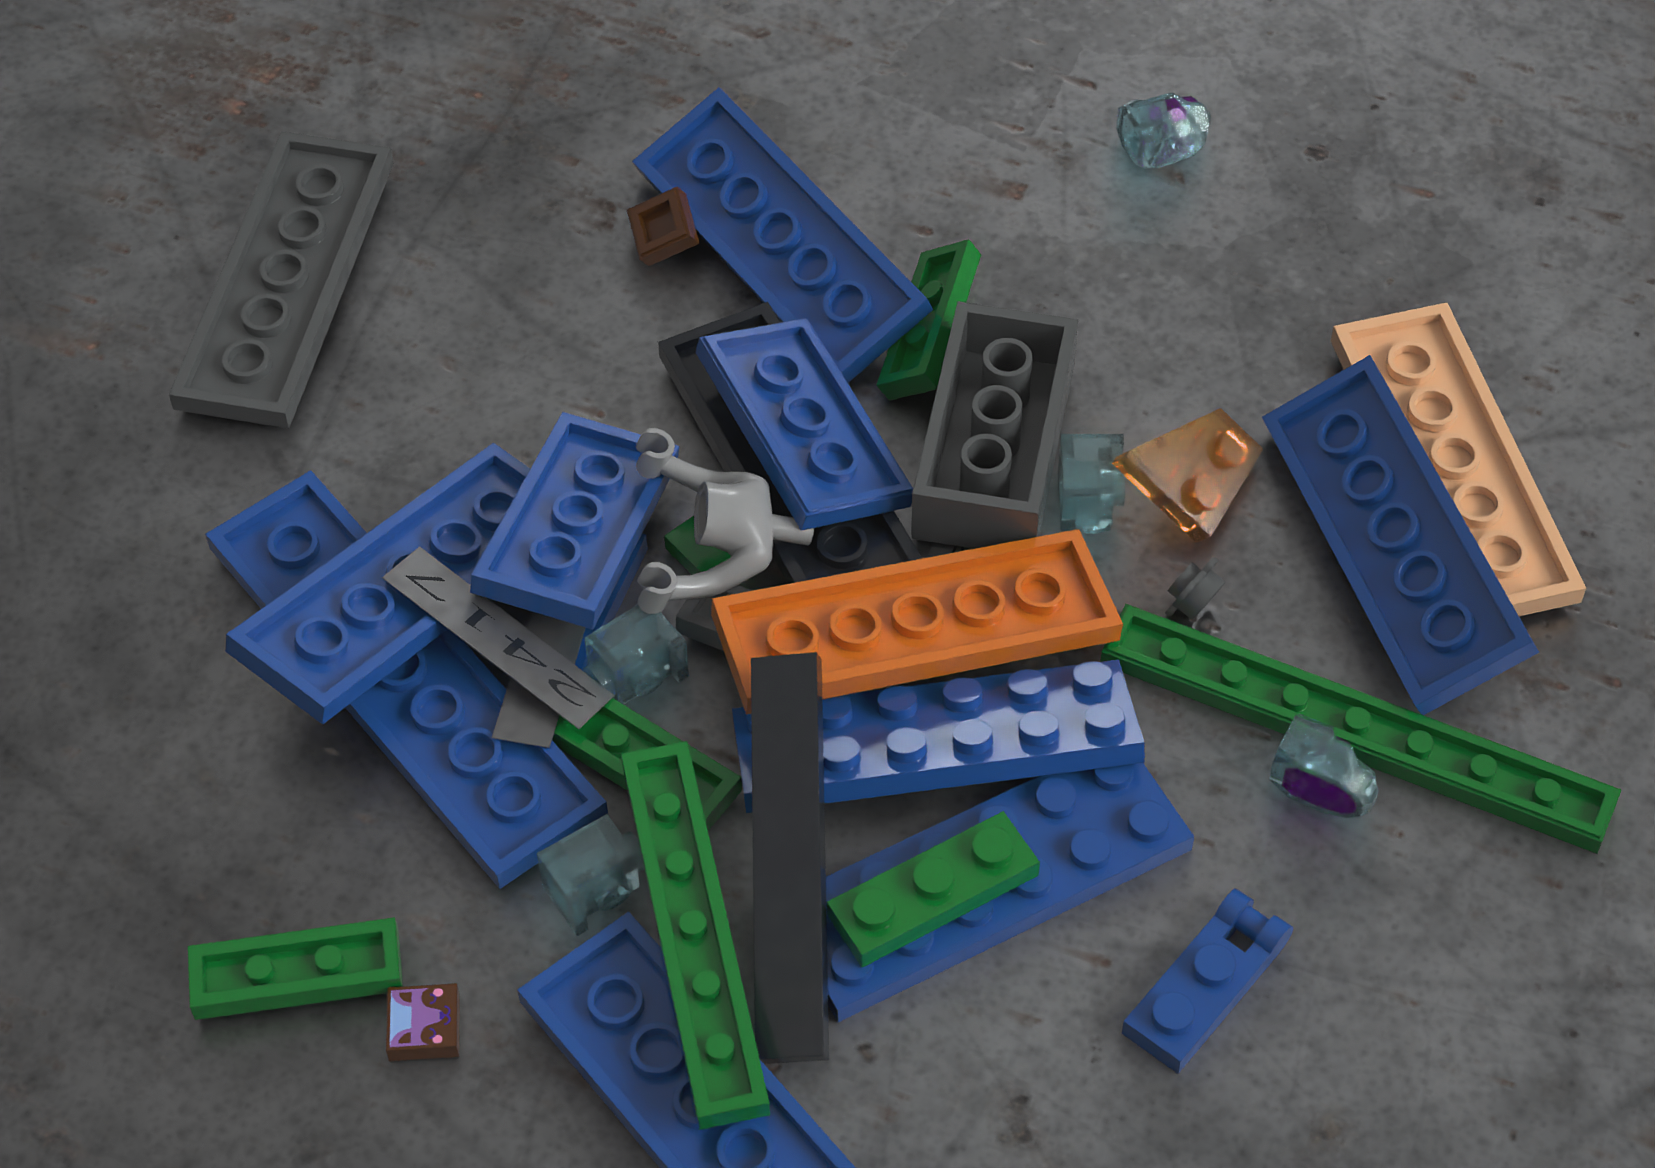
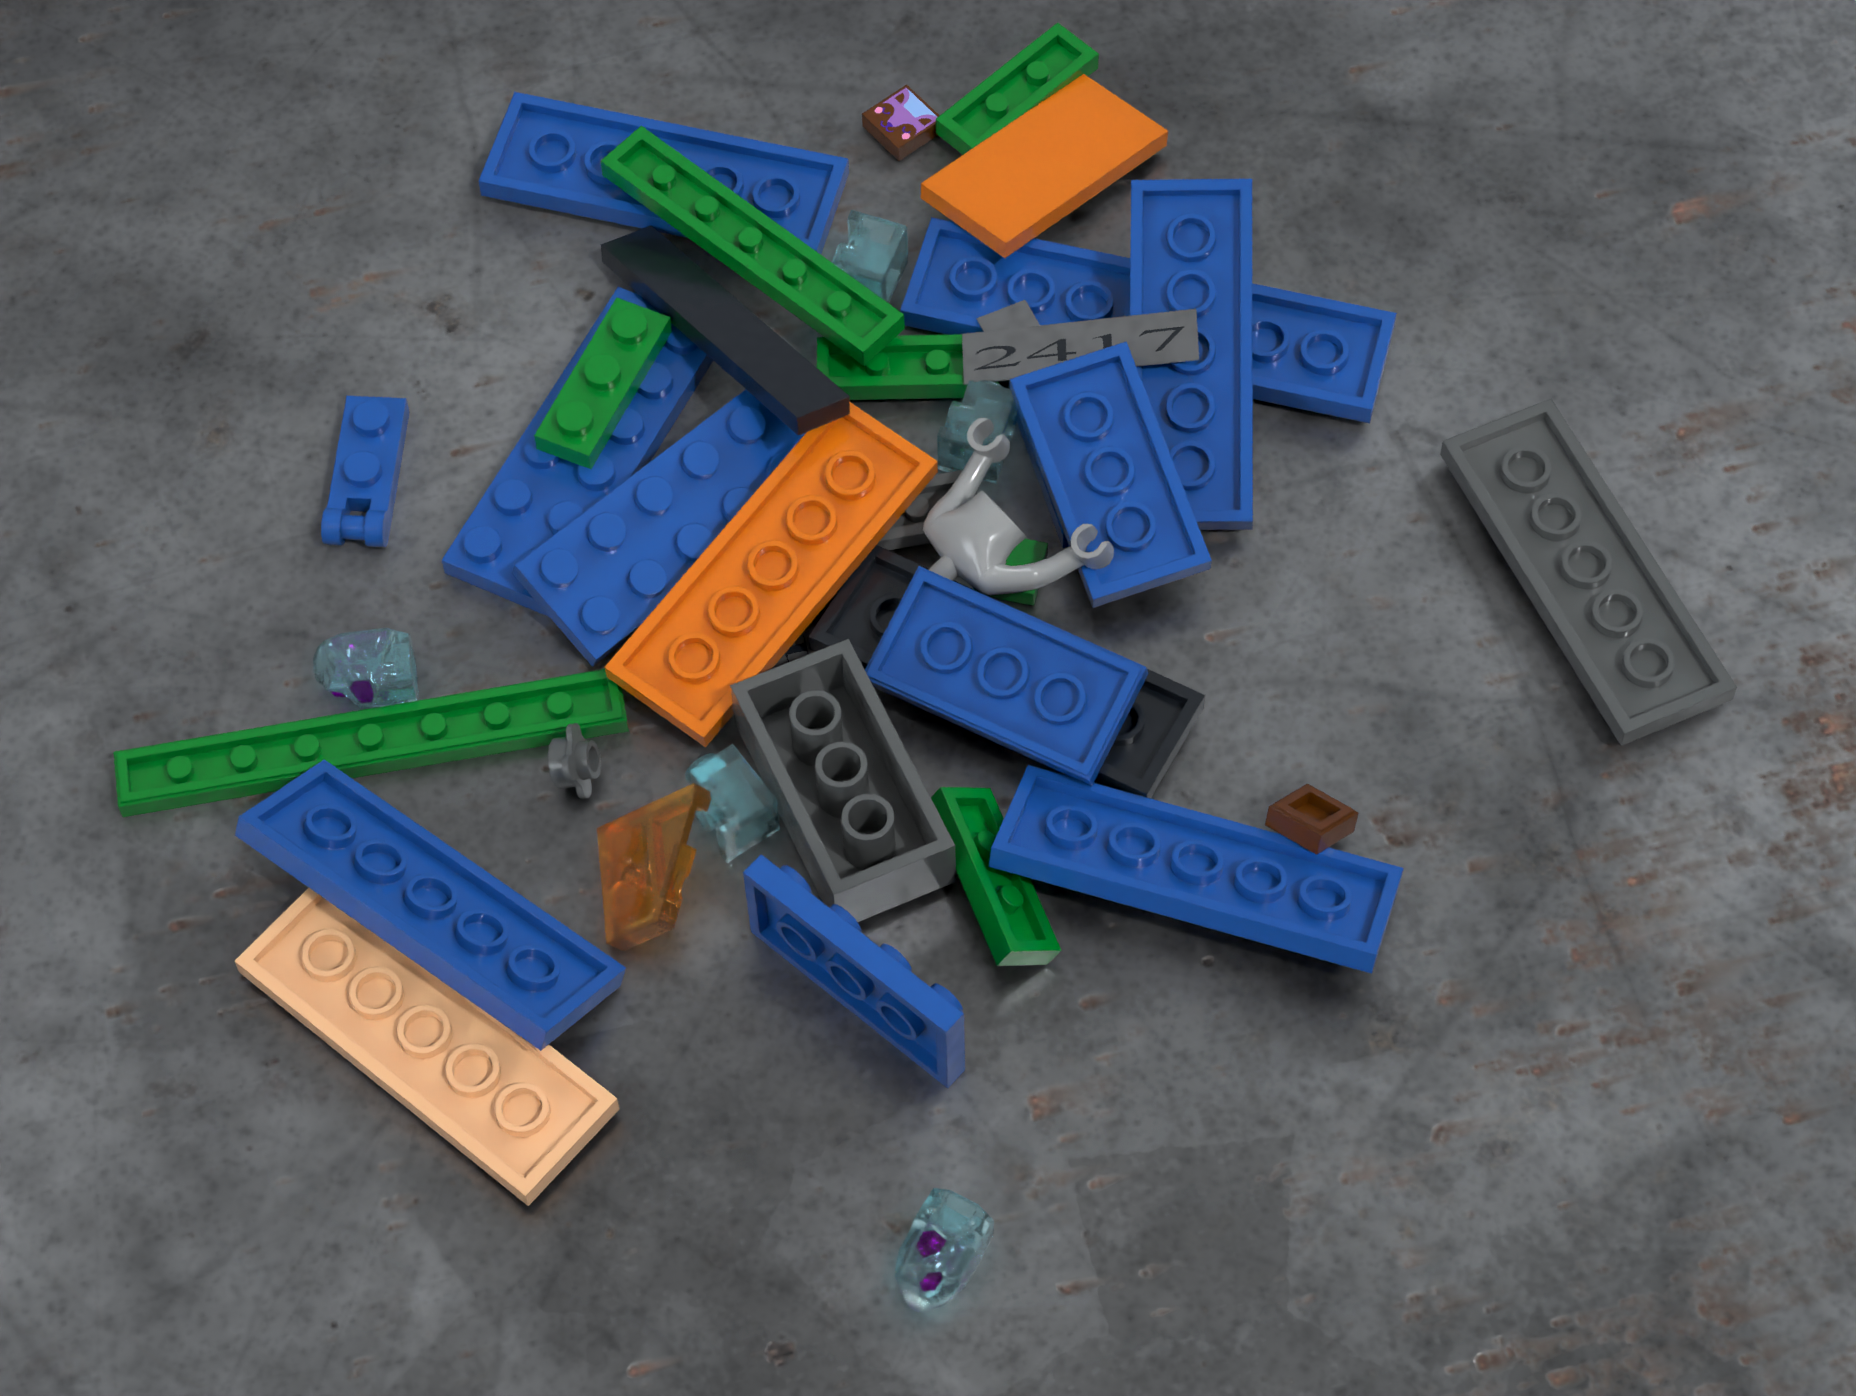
camera: 145 degrees right, 5 degrees up
none -> blue plate [743,854,965,1088]
none -> orange tile [920,74,1168,258]

